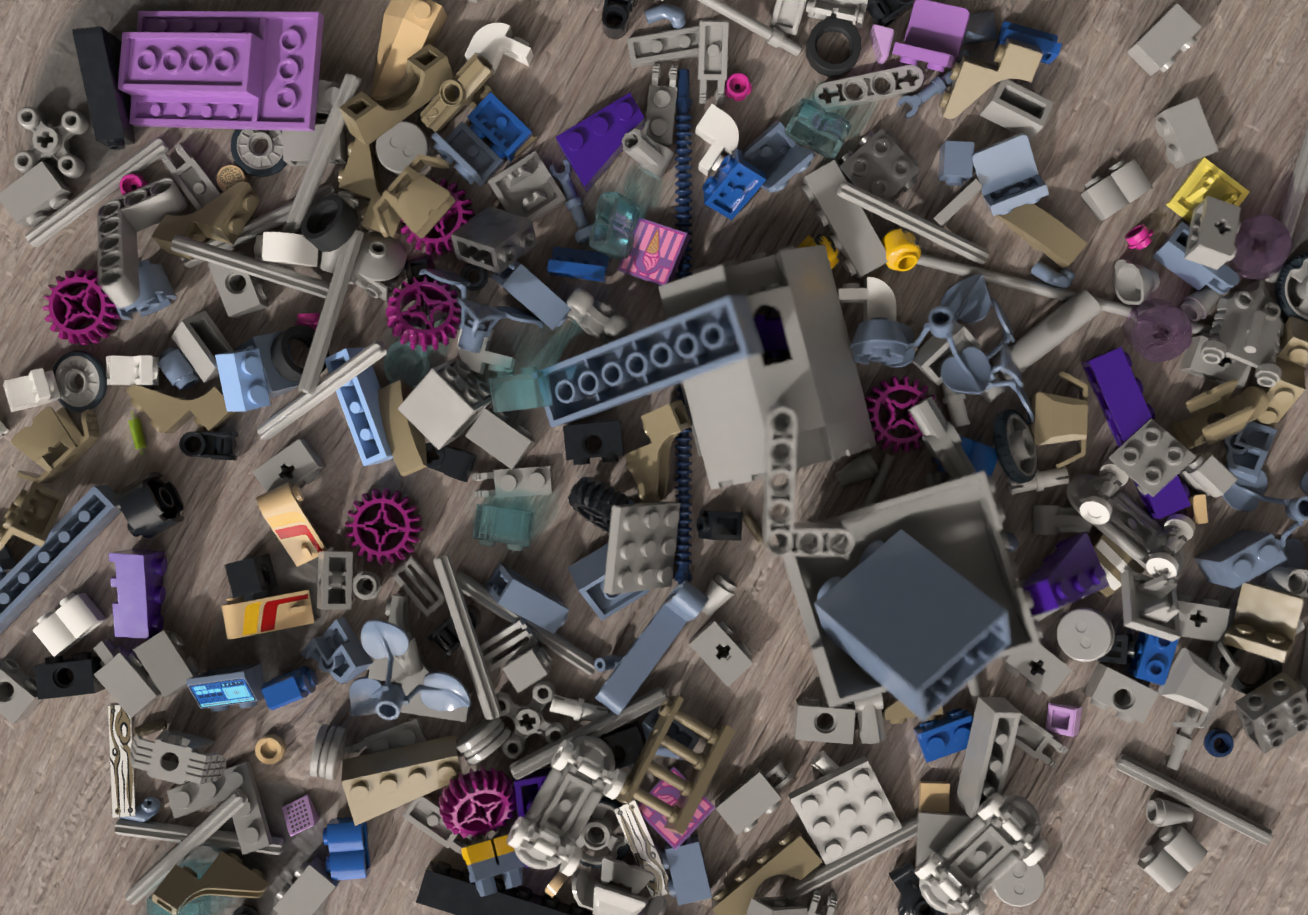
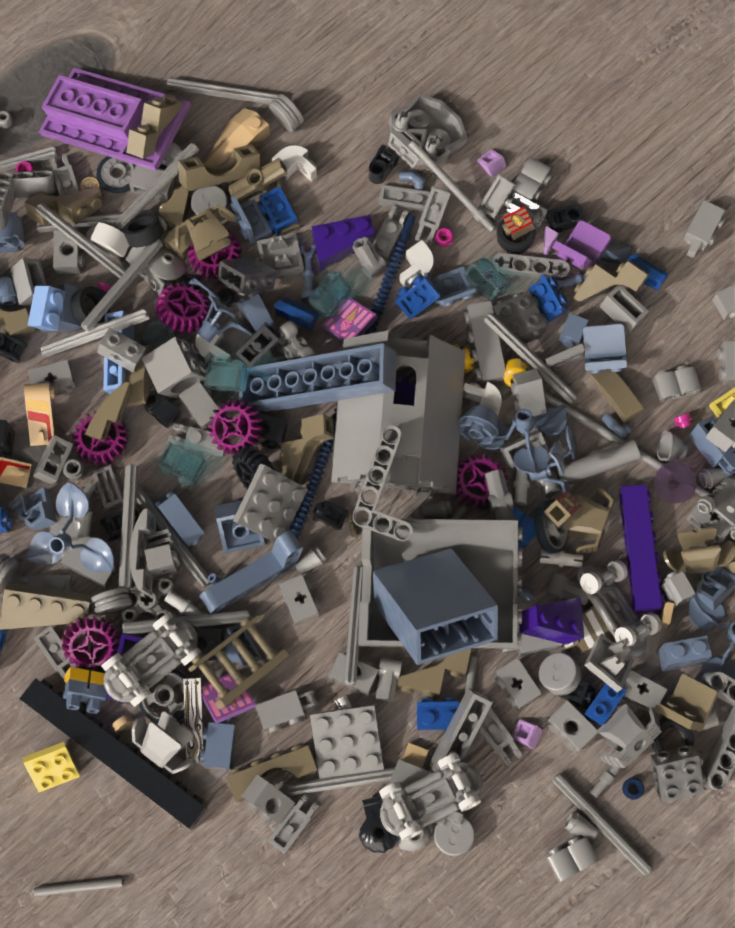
camera: 20 degrees right, 15 degrees down
black slope [72,26,135,150] -> none
light grey hinge [1109,419,1196,497] -> none
none -> dark tan slope [85,382,133,442]
none -> light grey brick [97,327,146,373]
none -> dark tan arch [126,95,183,159]
none -> light grey slope [129,509,157,596]
none -> magenta gear [207,399,263,455]
none -> black brick [235,322,280,368]
none -> light grey axle [344,566,363,686]
none -> dark tan brick [502,206,535,240]
none -> light grey brick [511,369,547,416]
none -> blue bracket [528,274,569,322]
none -> dark tan brick [544,491,582,527]

